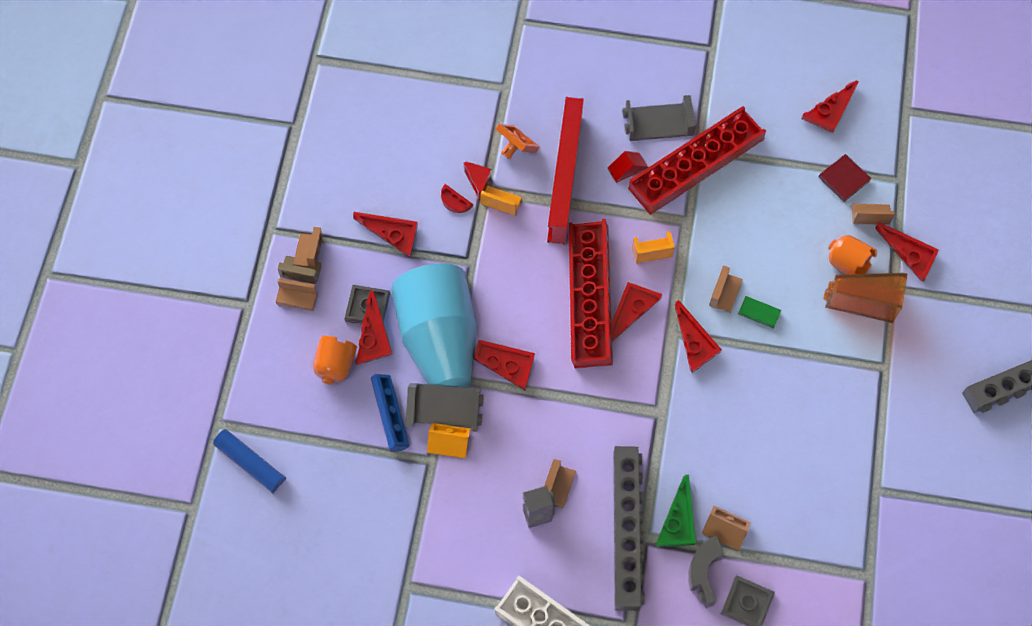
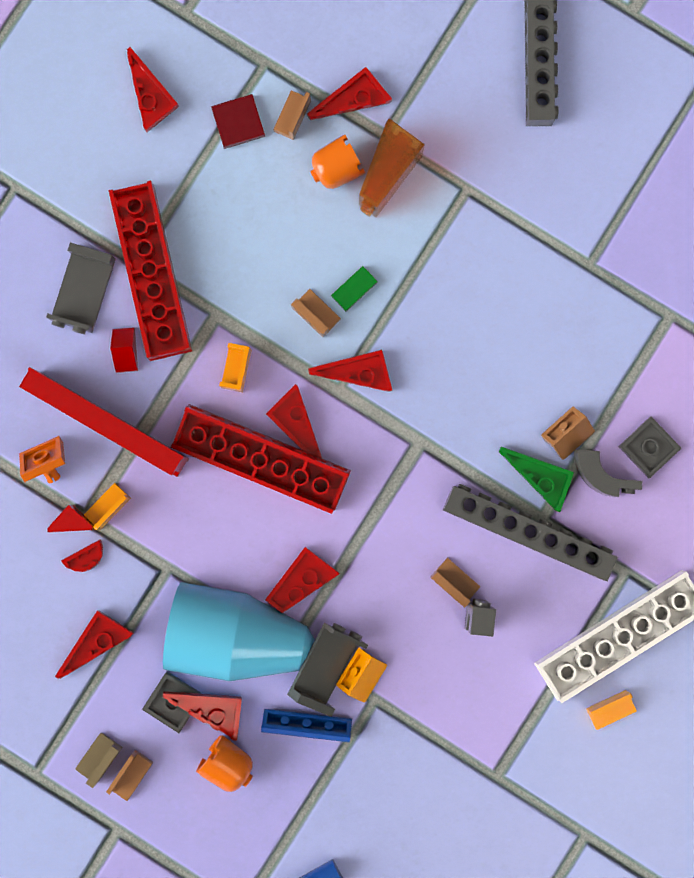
camera: 65 degrees left, 20 degrees up
medium nougat panel [293,227,323,269] -> none

